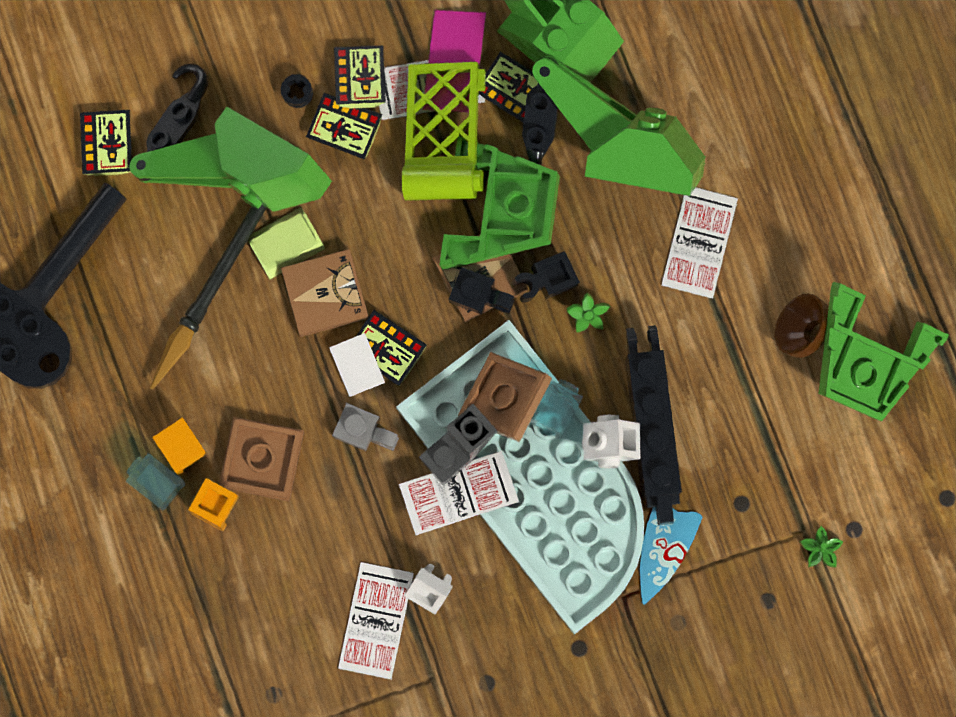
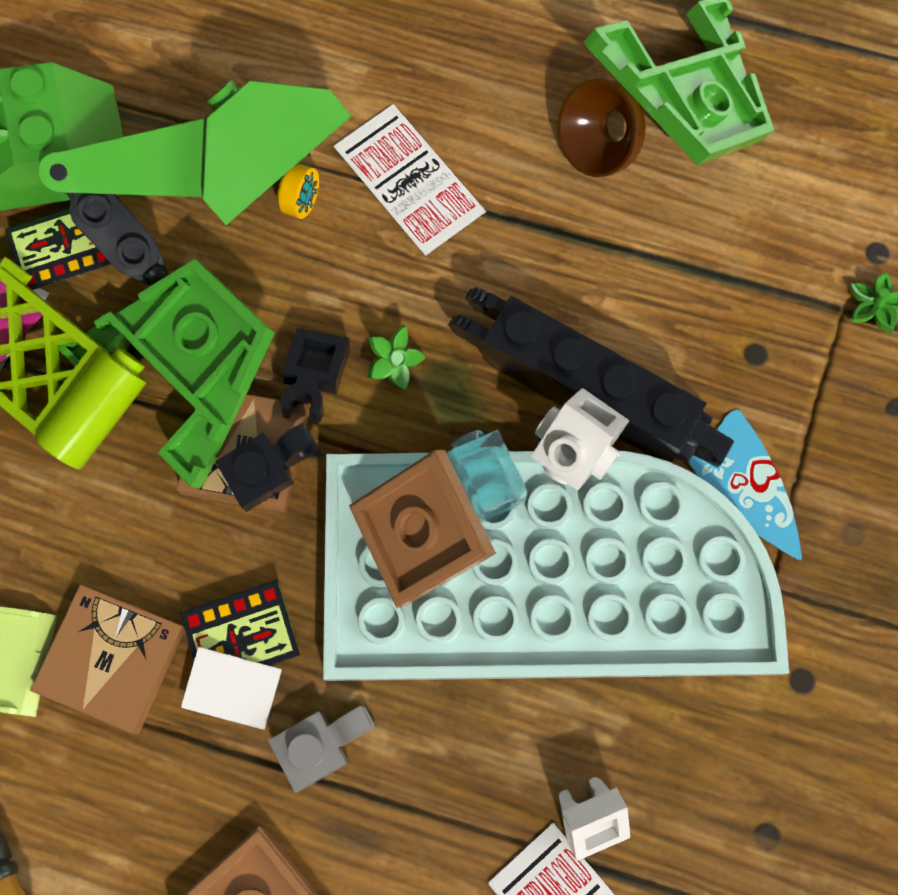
camera: 45 degrees left, 5 degrees down
white sticker [399,451,519,535] -> none
dark grey slope [419,404,497,486] -> none
none -> yellow tile [278,163,319,219]

